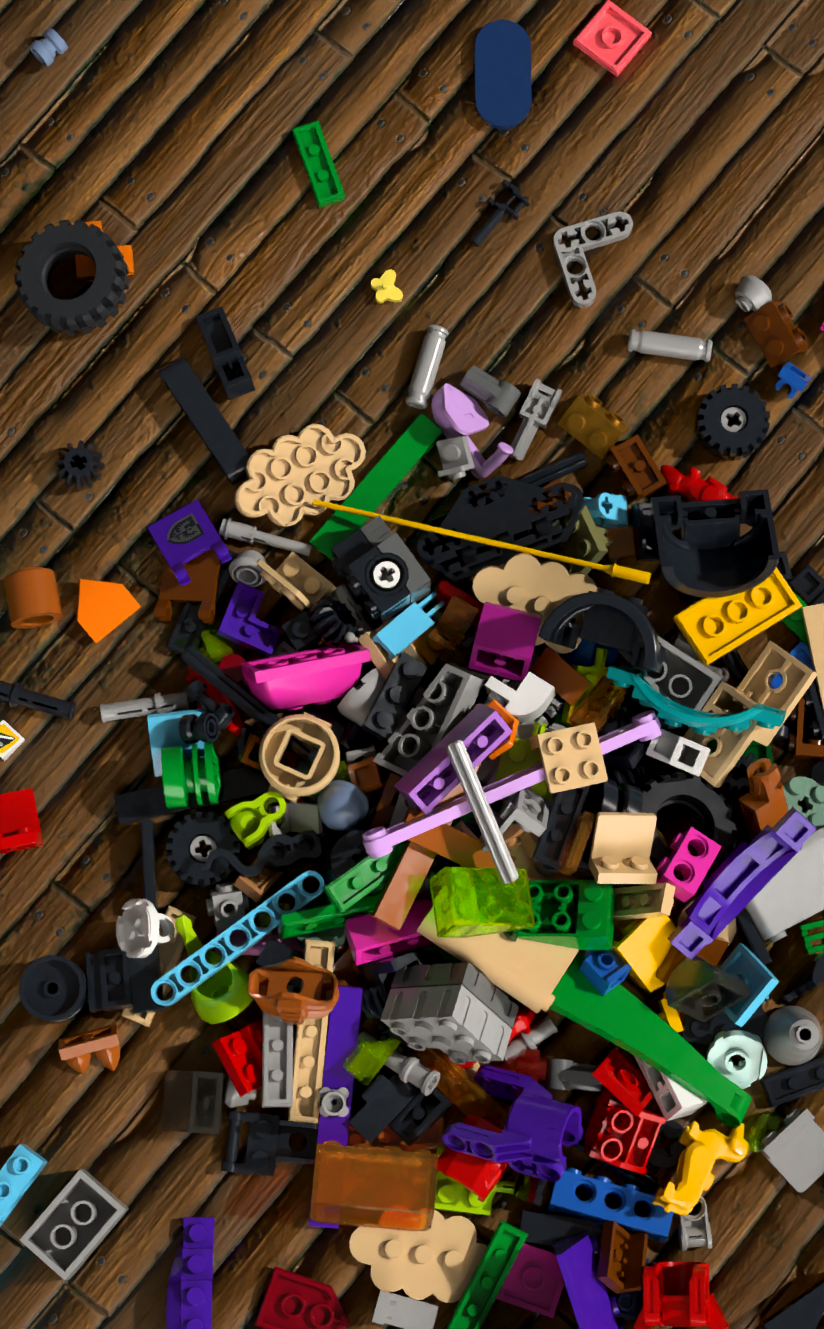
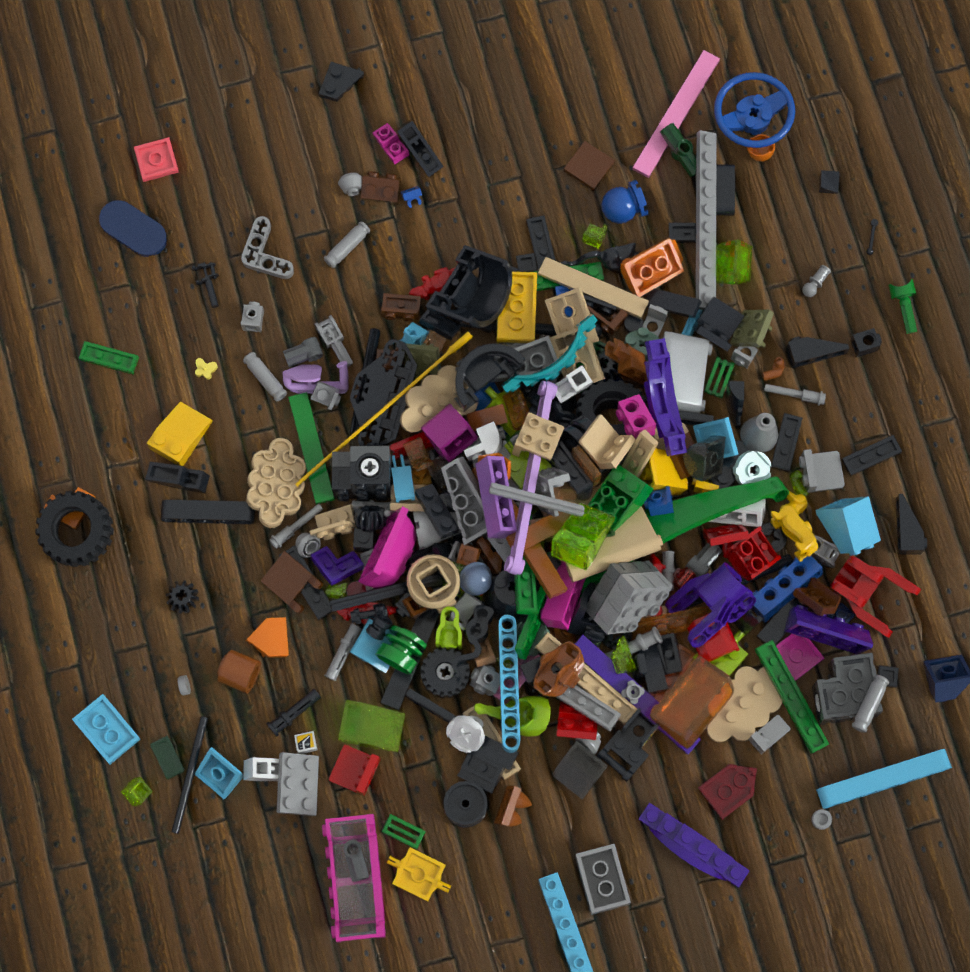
camera: 55 degrees left, 5 degrees down
dark purple flag [147,499,232,586] -> none
pearl gold bracket [557,393,628,459] -> none
black bush [695,384,770,461] -> none
none -> yellow slope [147,402,212,466]
none -> light grey brick [241,302,264,332]
none -> clear neon green slope [338,700,405,752]
none -> medium azure slope [815,497,881,556]

